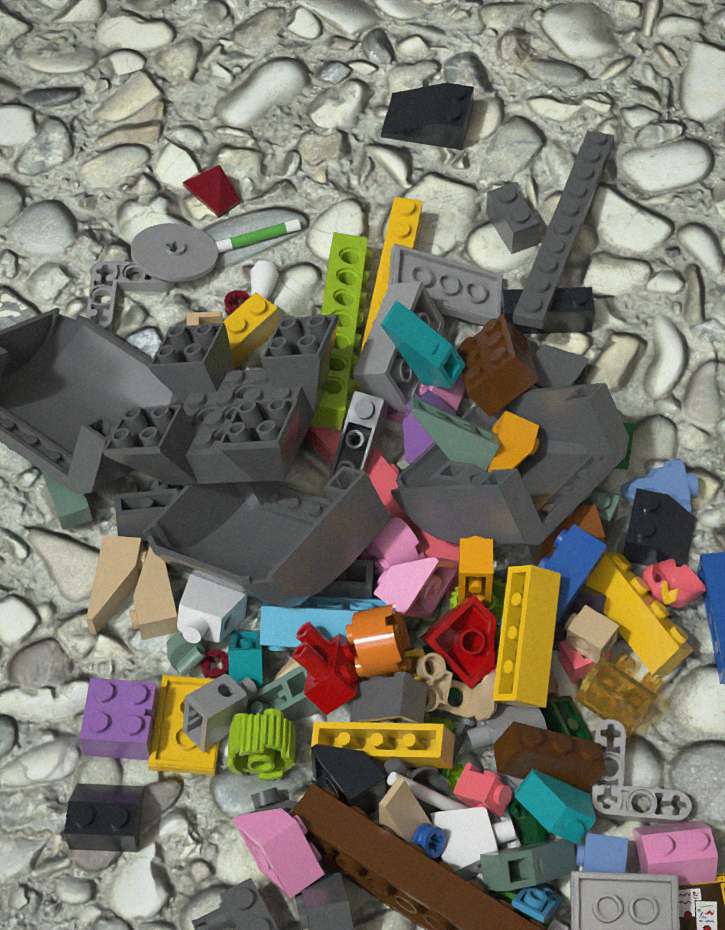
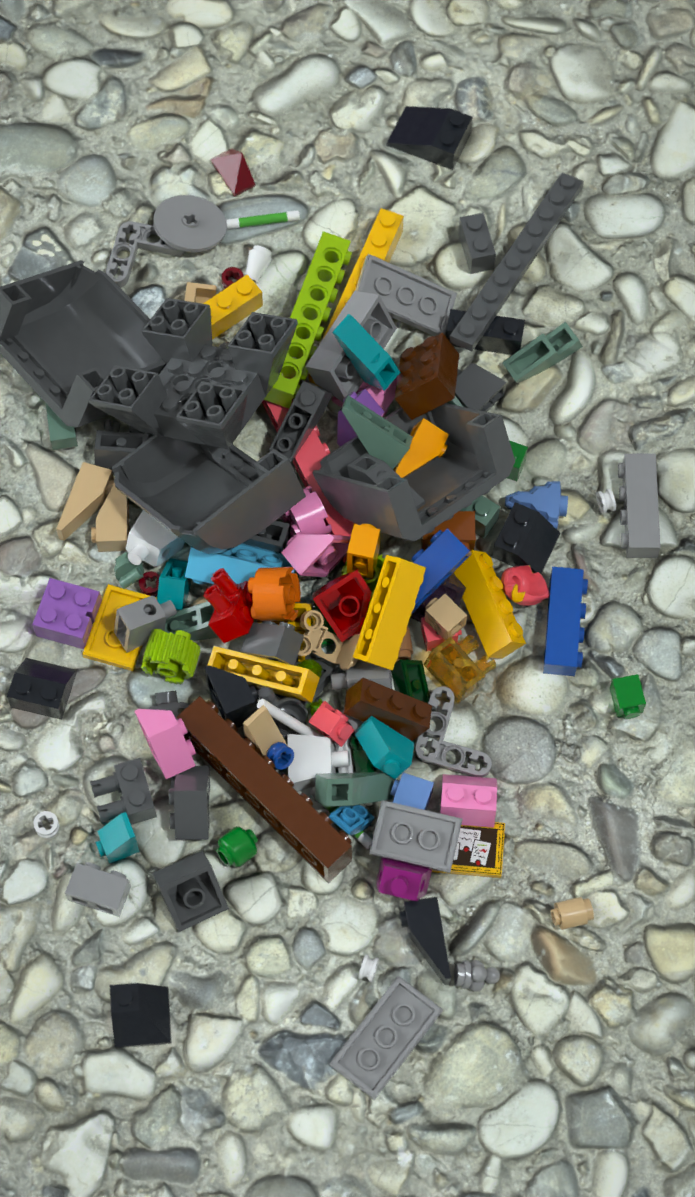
camera: 10 degrees right, 10 degrees up
none -> sand green slope [502,321,583,383]

